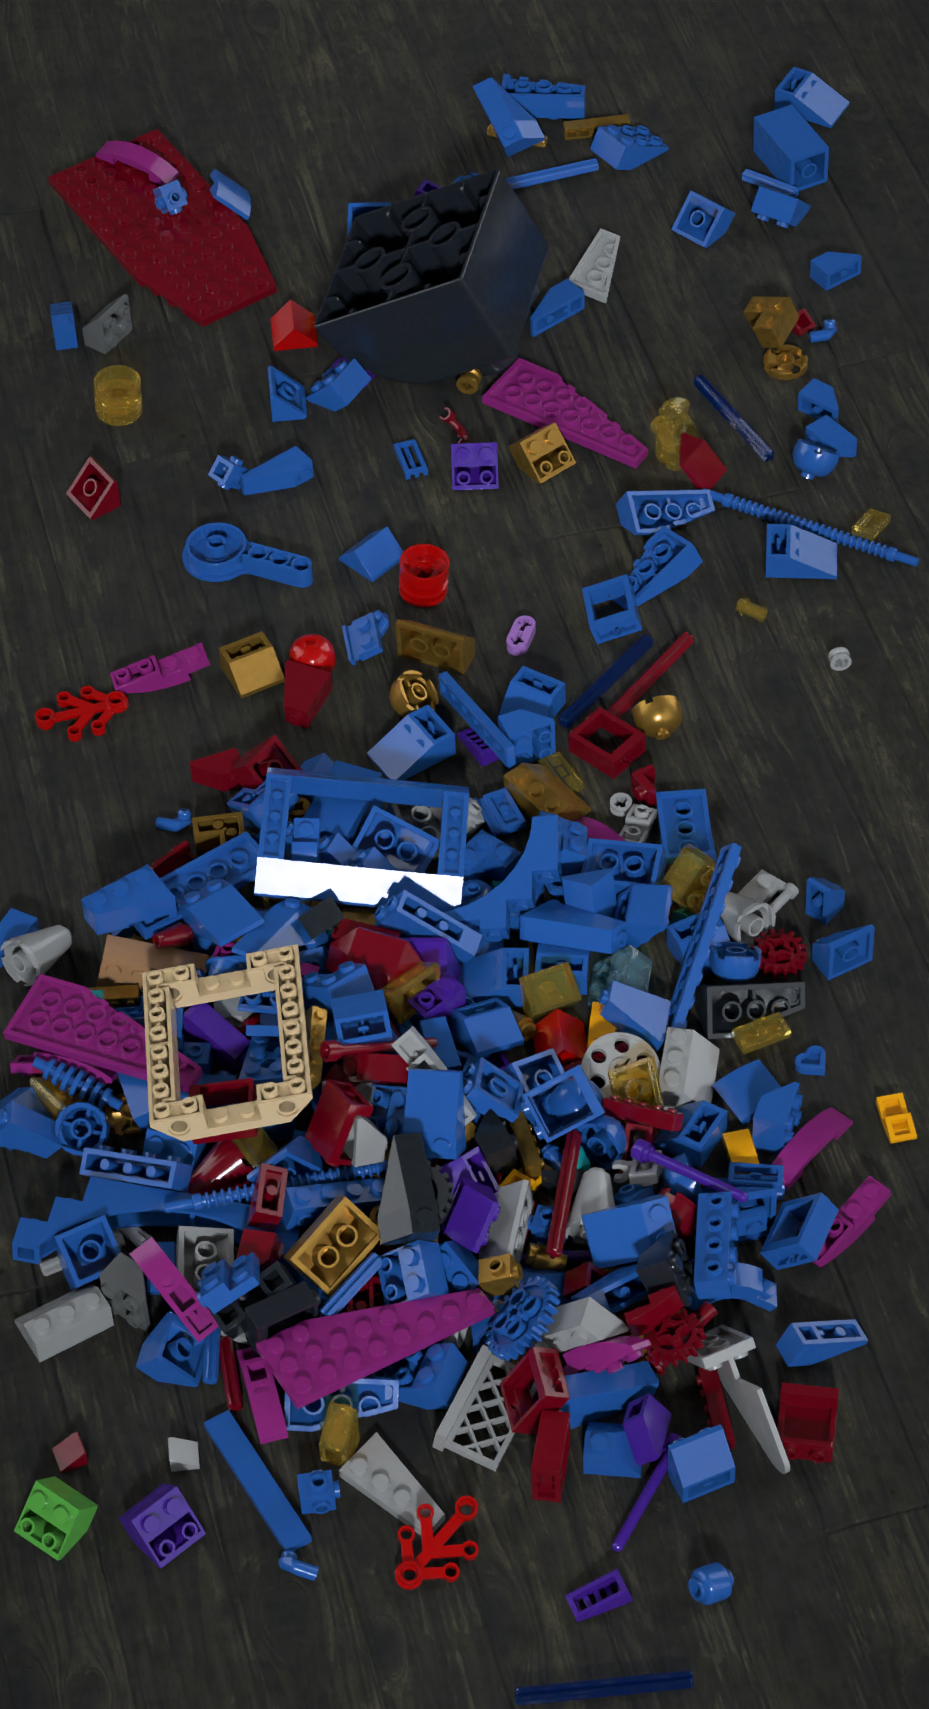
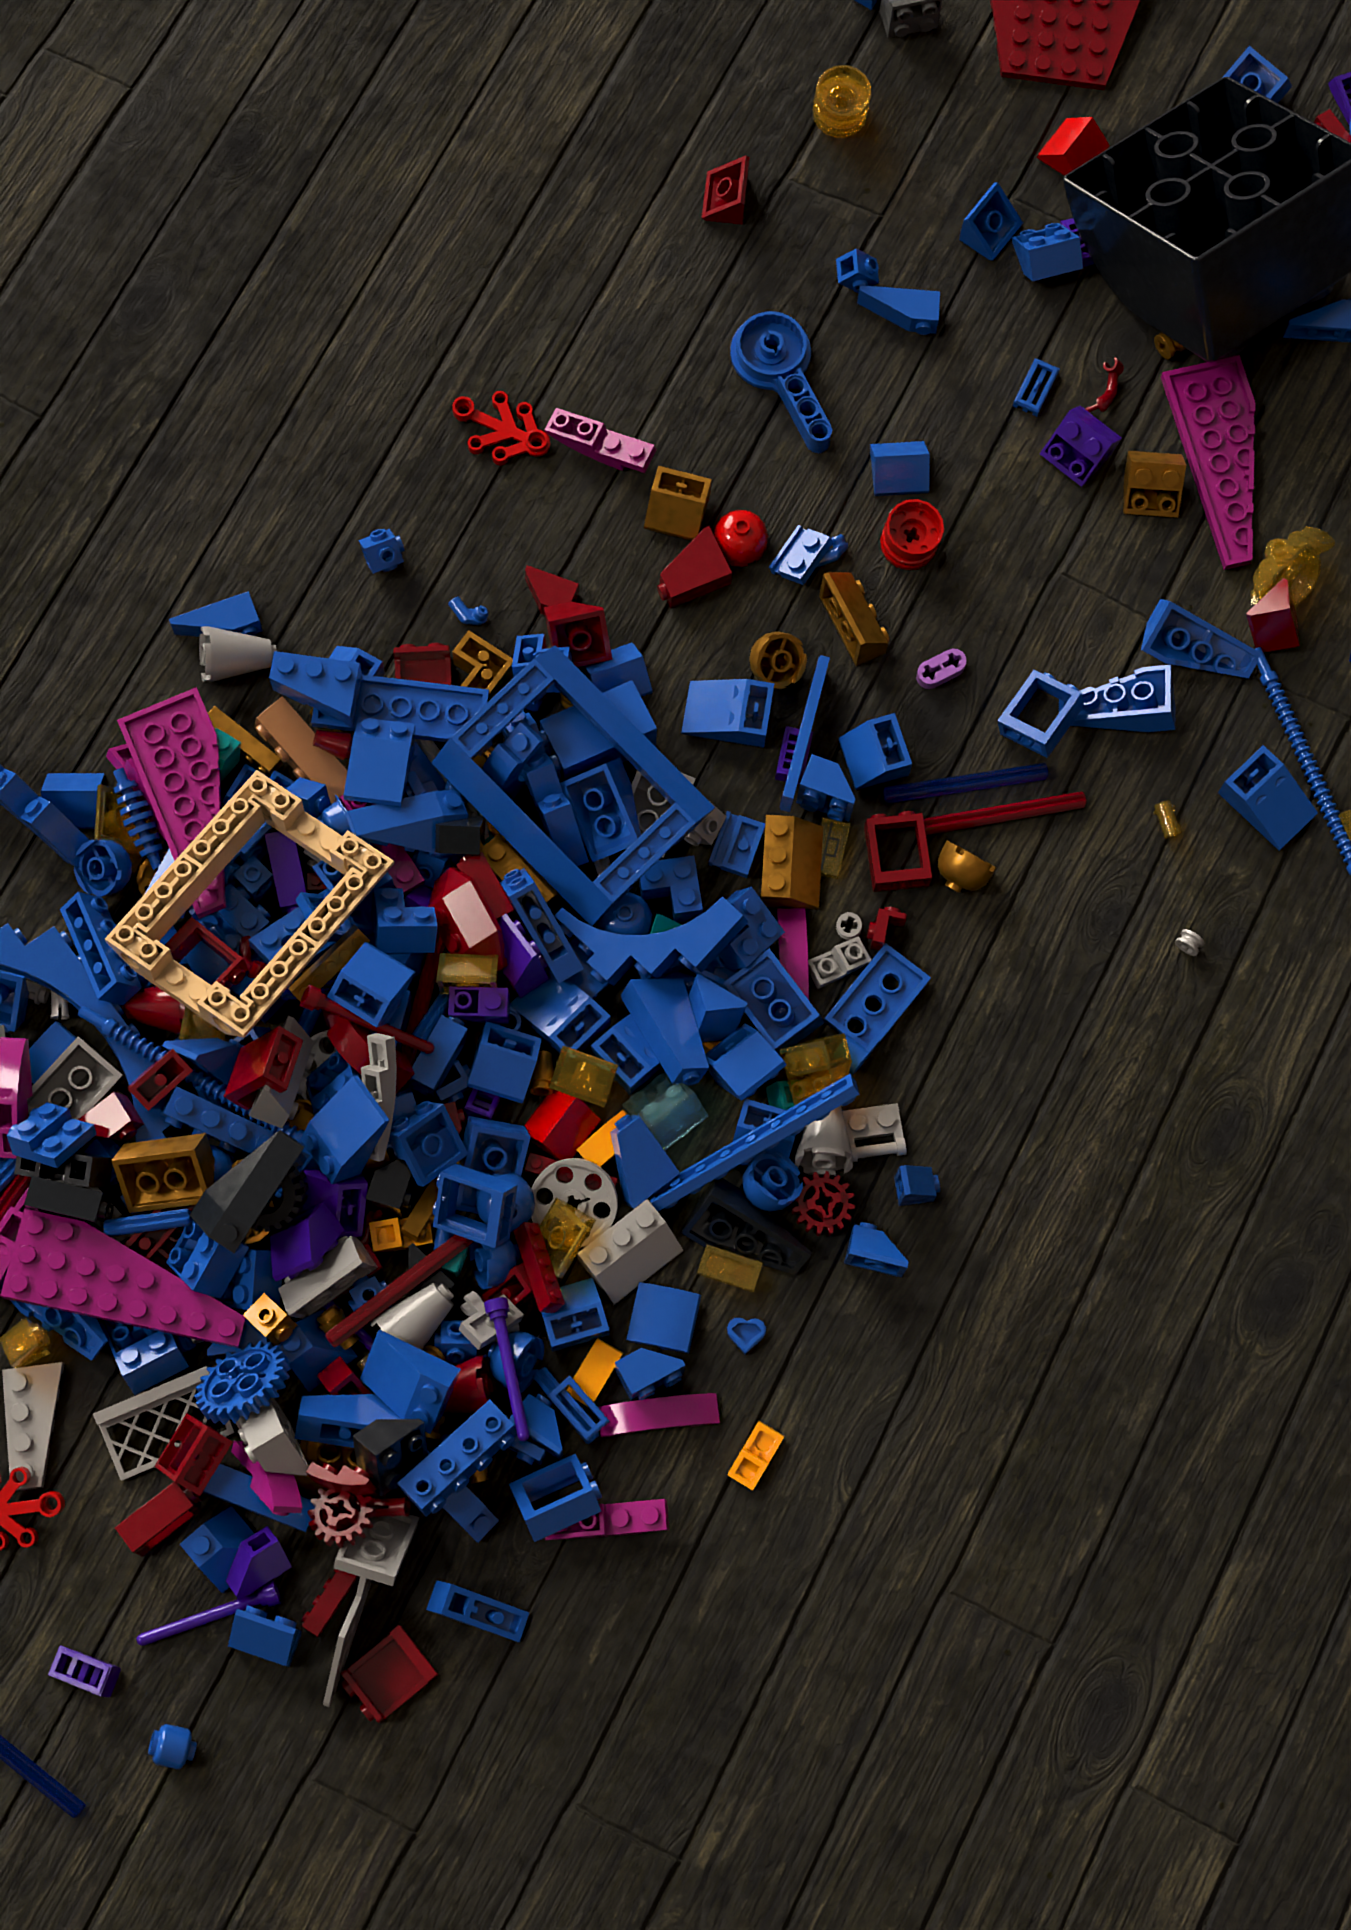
camera: 35 degrees right, 25 degrees up
none -> blue brick [359,529,405,574]

